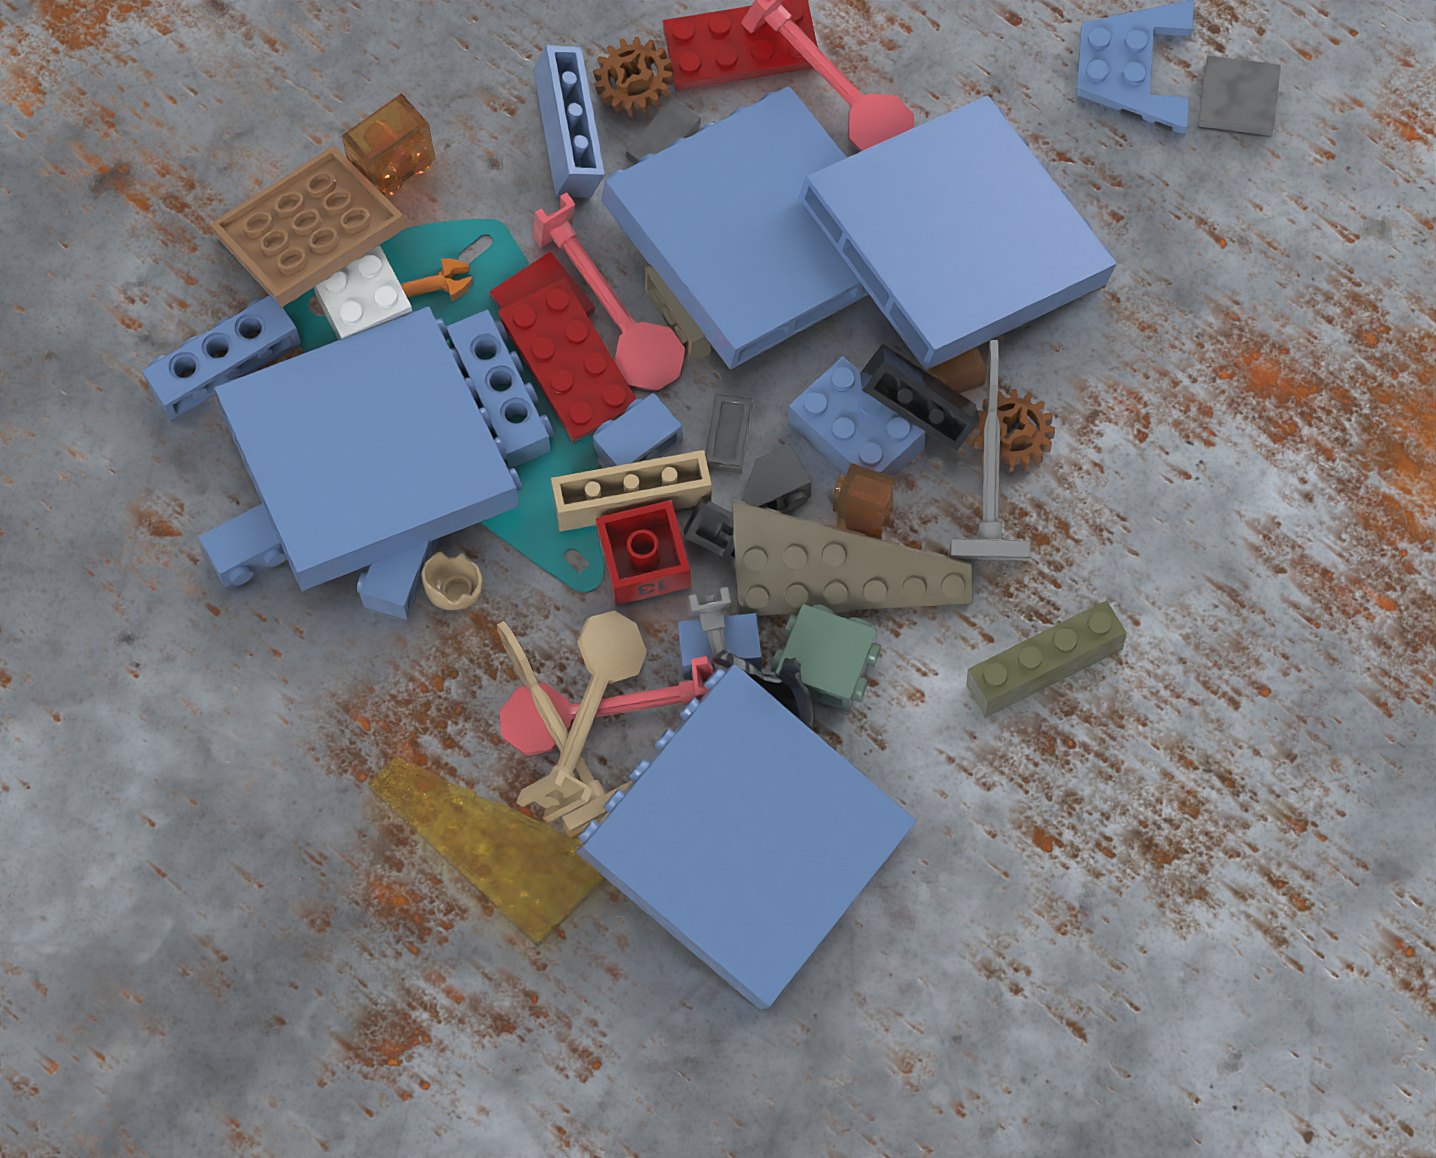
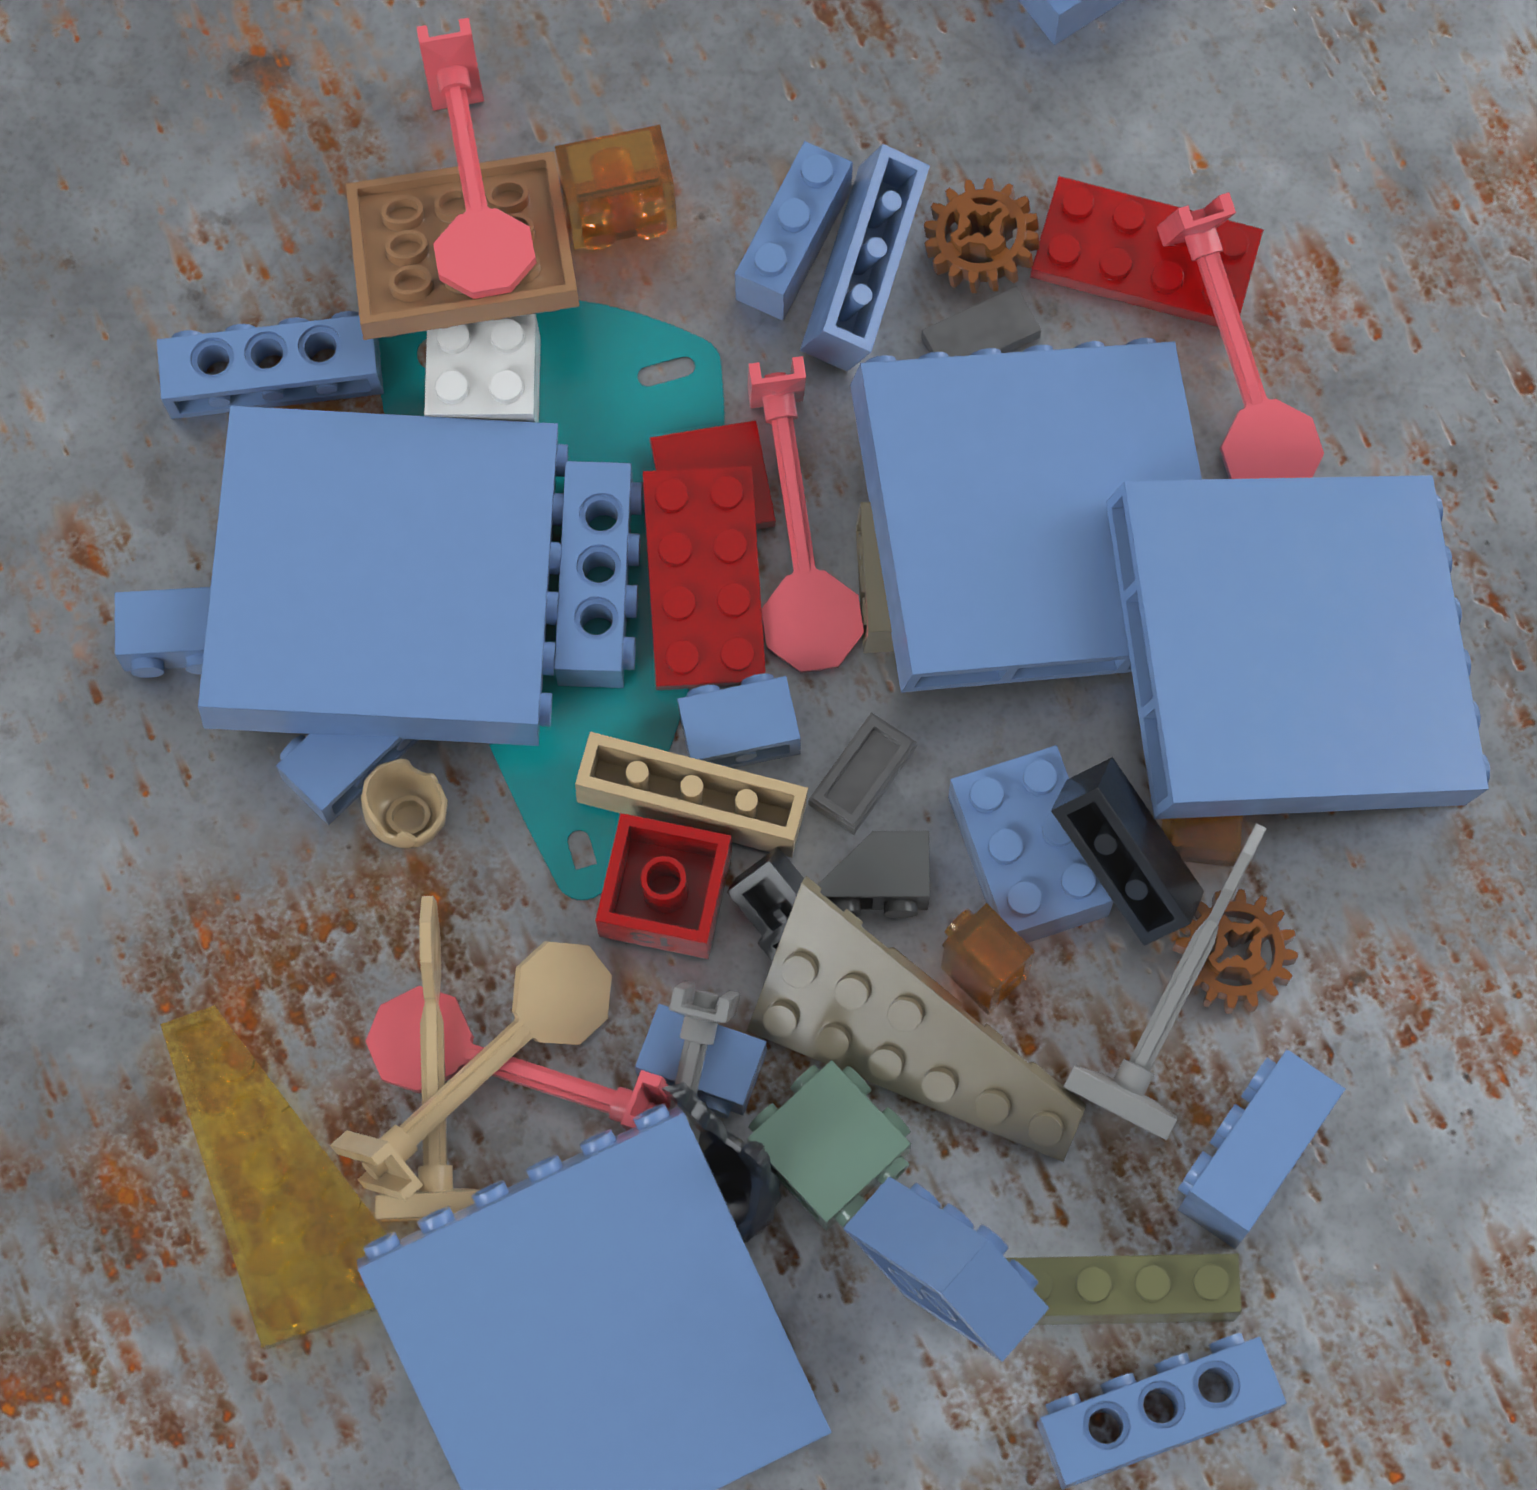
camera: 25 degrees right, 5 degrees up
orange bar [401,258,473,302] -> none
none -> coral piece [416,18,536,299]
none -> medium blue brick [735,141,853,321]
none -> medium blue brick [843,1176,1049,1362]
none -> medium blue brick [1037,1333,1287,1490]
none -> medium blue brick [1177,1049,1345,1249]

